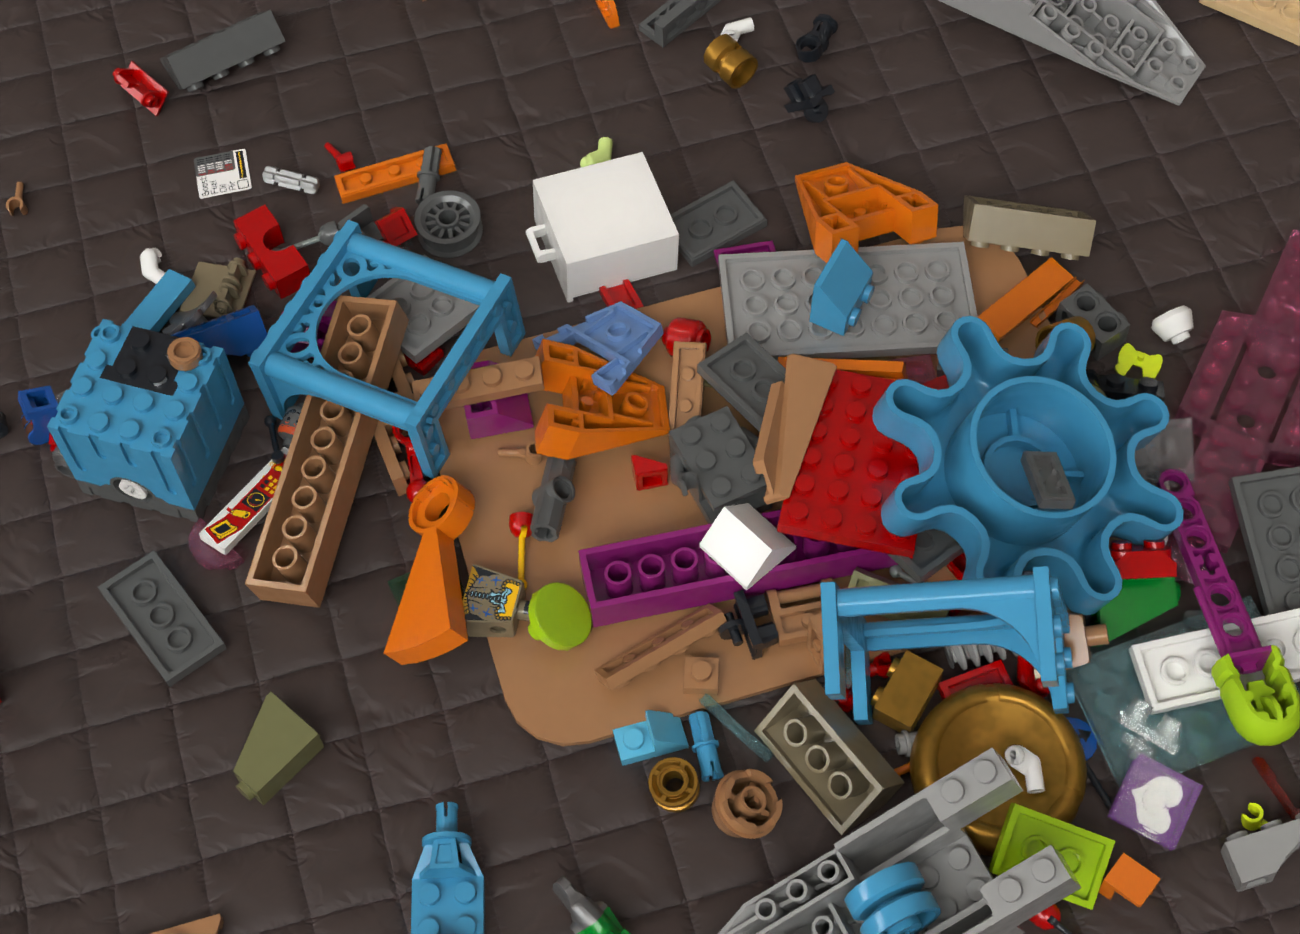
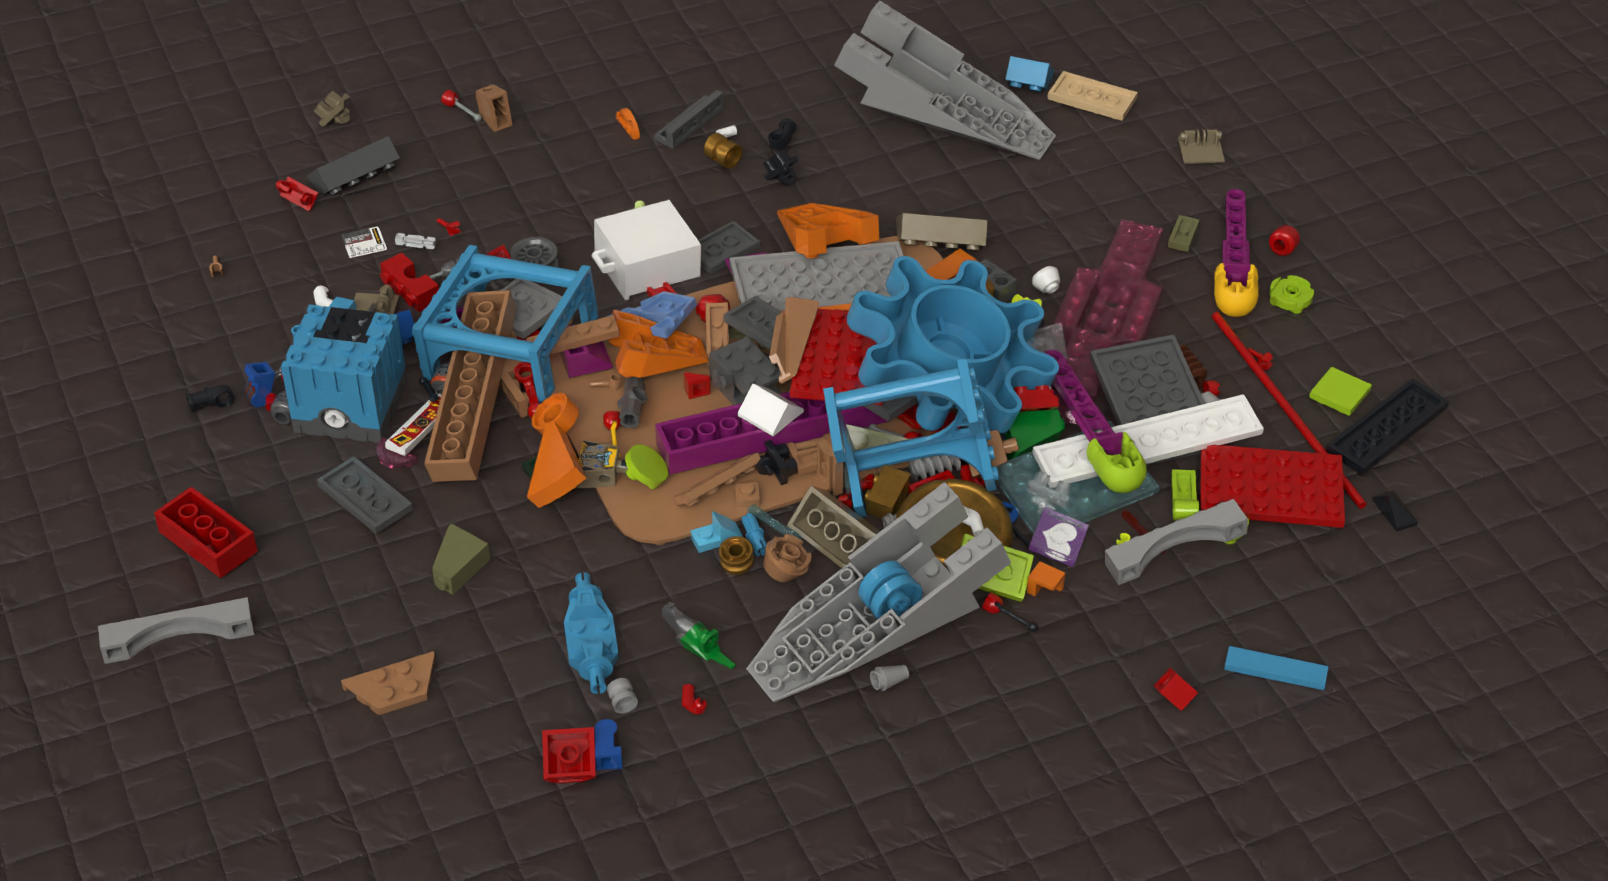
camera: 10 degrees left, 15 degrees down
medium nougat tile [167,337,203,371] -> none
orange tile [334,143,456,204] -> none
dark grey axle [415,146,442,204] -> none
dark azure slope [809,239,875,336] -> none
flat silver plate [1020,451,1076,509] -> none

